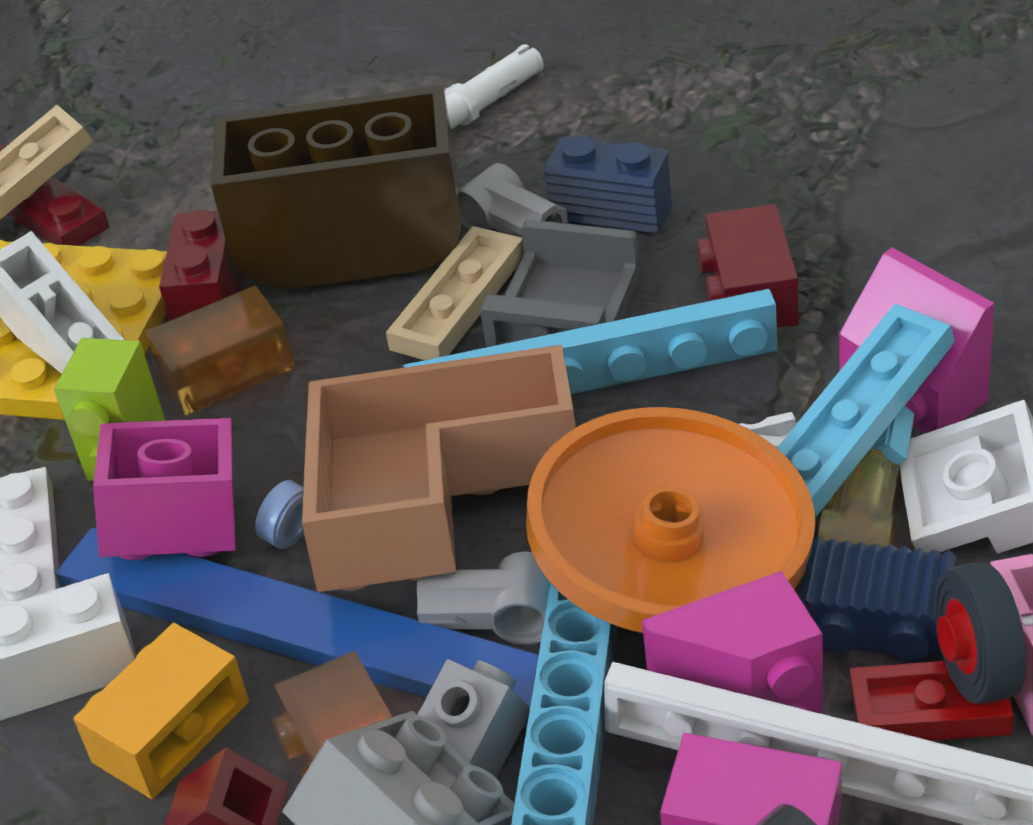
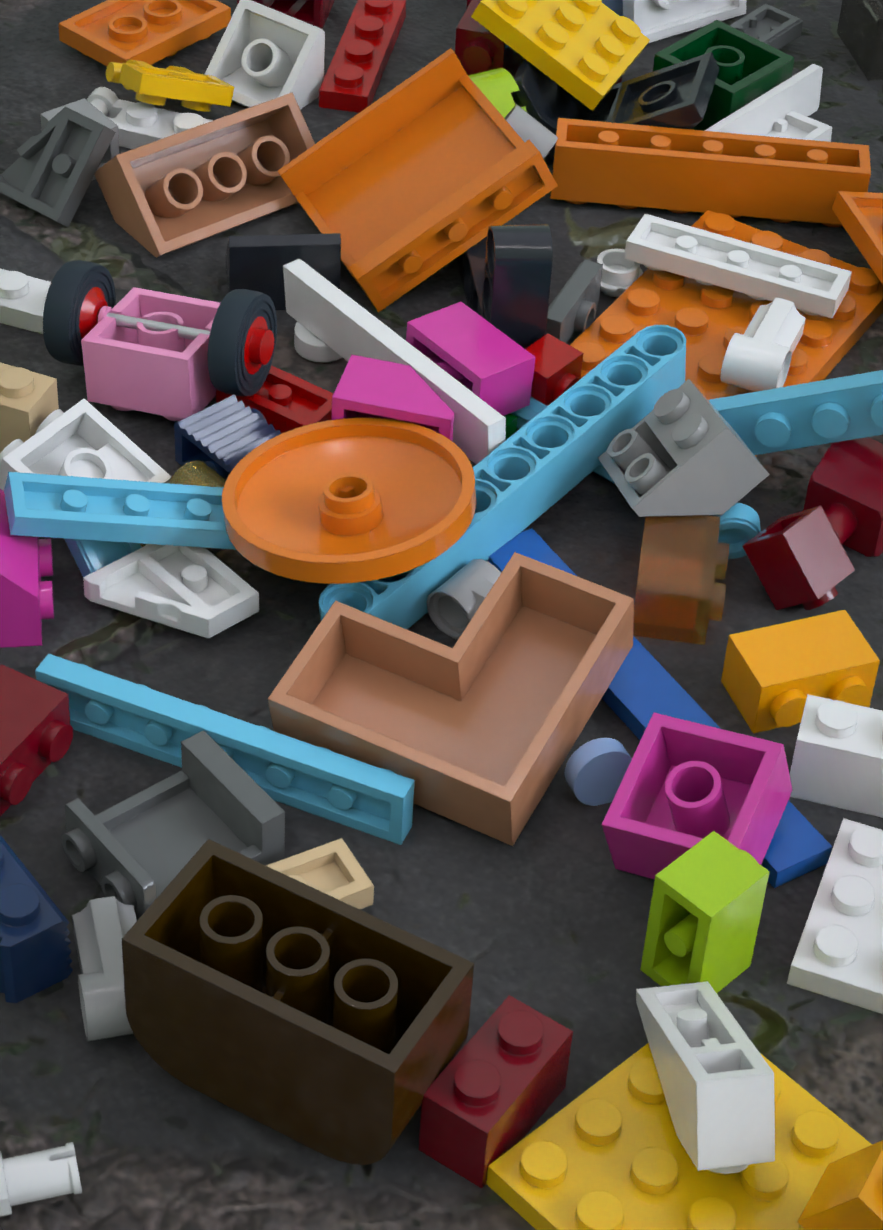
camera: 155 degrees left, 0 degrees up
clear orange brick [146,286,295,416] -> none
light grey brick [417,659,530,779] -> none

